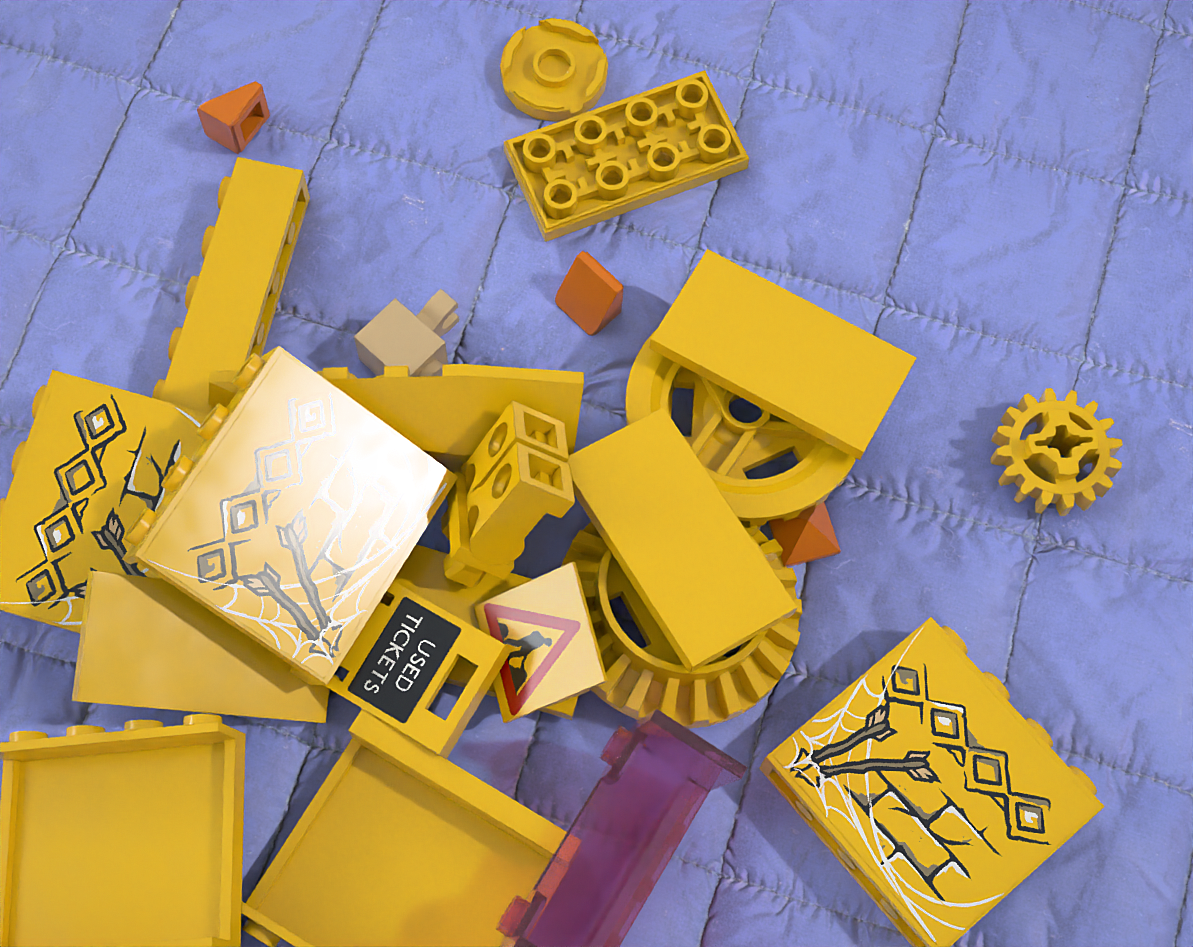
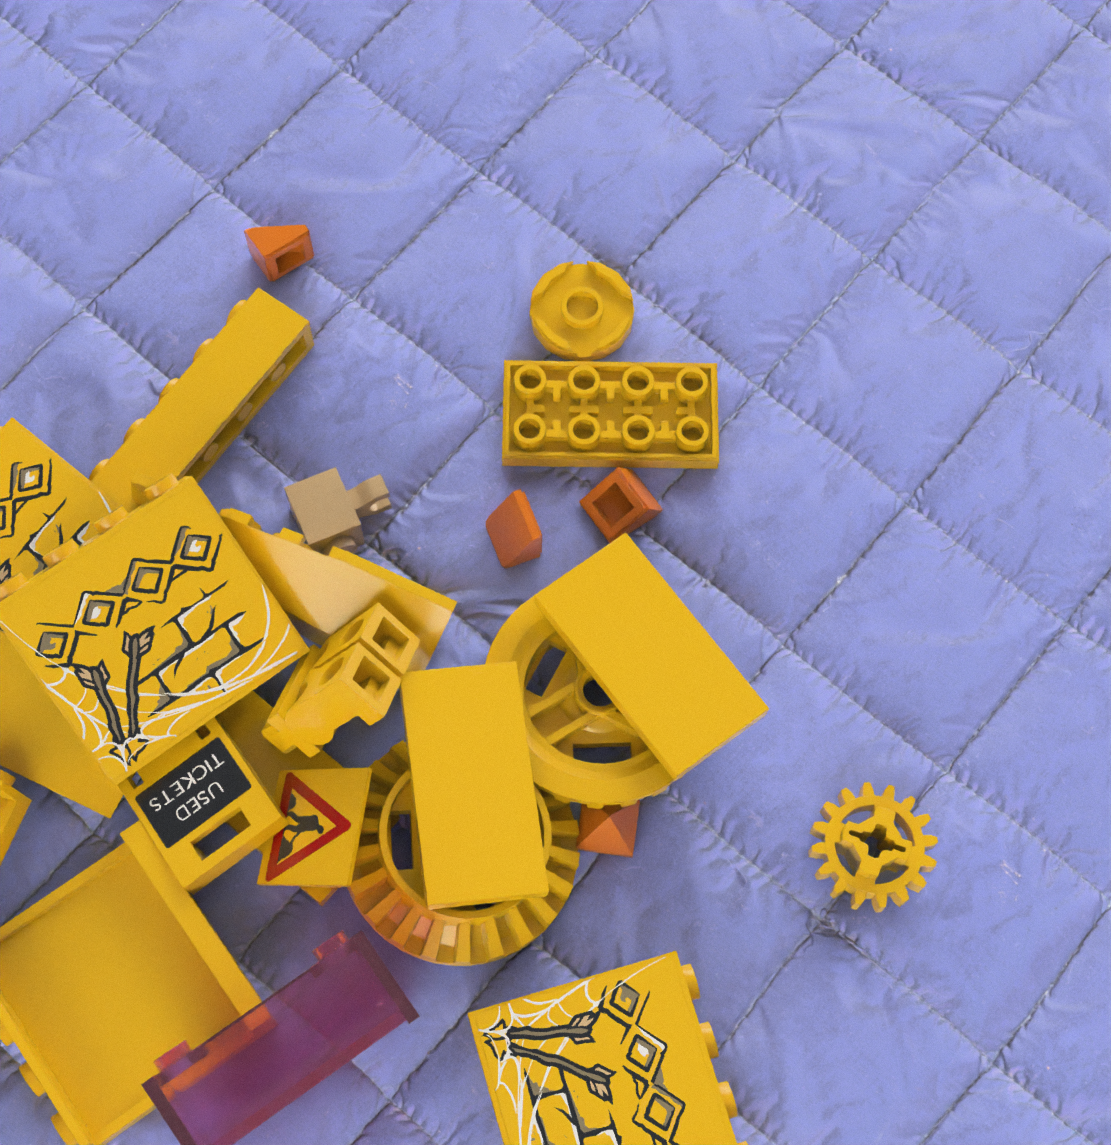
camera: 25 degrees right, 0 degrees up
none -> orange slope [579,467,663,543]

